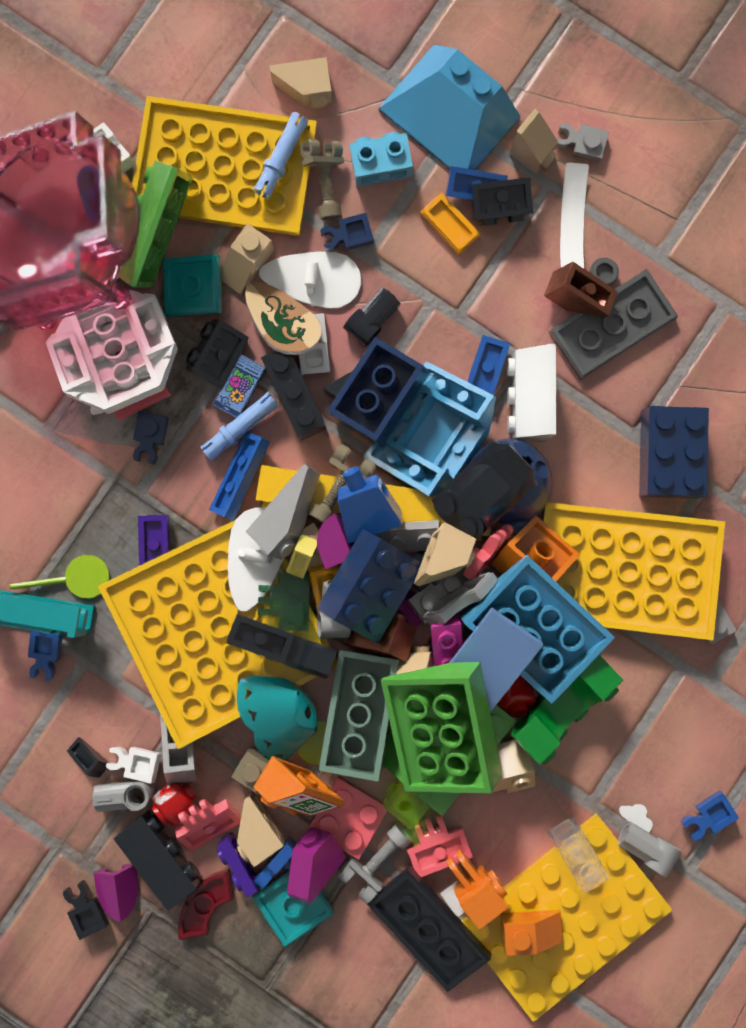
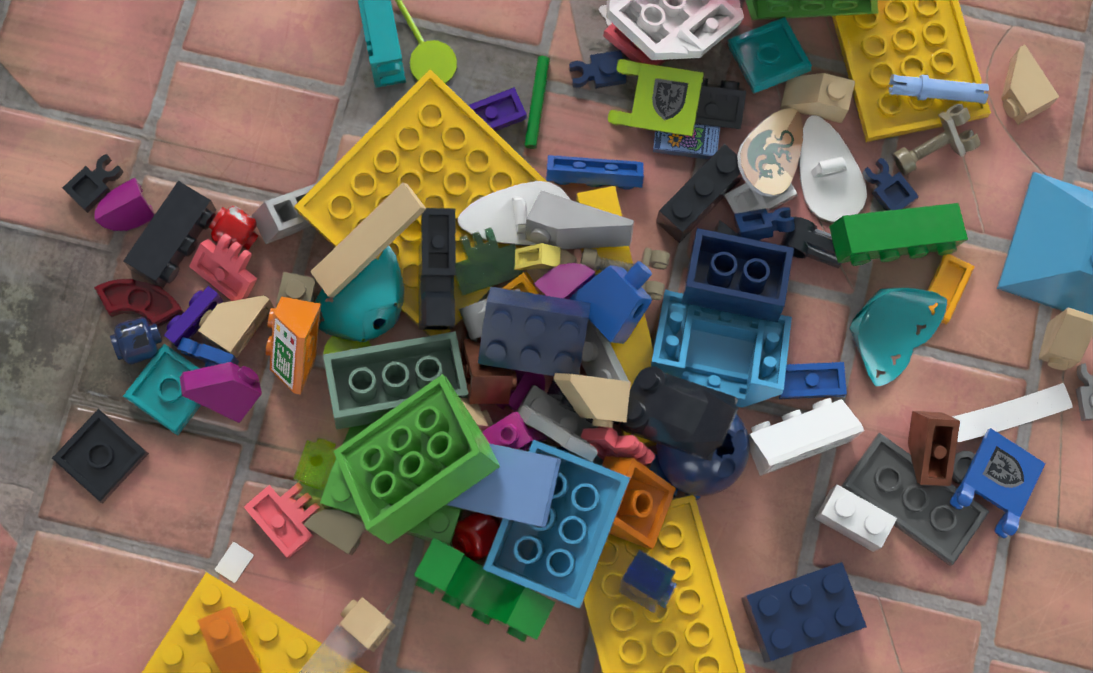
camera: 60 degrees right, 10 degrees down
blue plate [28,630,63,681] -> none
black piece [67,737,110,778] -> none
light grey piece [92,780,157,812] -> none
white plate [106,747,162,784] -> none
light blue pin [200,392,279,461] -> none
coral plate [308,776,389,860] -> none
light grey bar [337,824,413,904] -> none
medium azure brick [349,132,413,187] -> none
black tile [367,866,492,992] -> none
blue plate [445,166,508,200] -> none
orange brick [446,849,509,930] -> none
black bracket [471,177,533,226] -> none
tan brick [492,740,535,794] -> none
none -> black tile [52,409,149,503]
none -> dark blue head [110,317,163,365]
none -> dark tan brick [303,509,366,555]
none -> tan tile [310,183,426,298]
none -> tan slope [340,597,396,652]
none -> green bar [524,56,550,149]
none -> lime flag [608,59,704,137]
none -> clear blue brick [619,550,677,613]
none -> dark blue plate [734,207,795,241]
none -> white brick [814,485,897,552]
none -> green brick [829,203,968,266]
none -> teal piece [850,288,947,387]
none -> blue flag [950,428,1046,538]

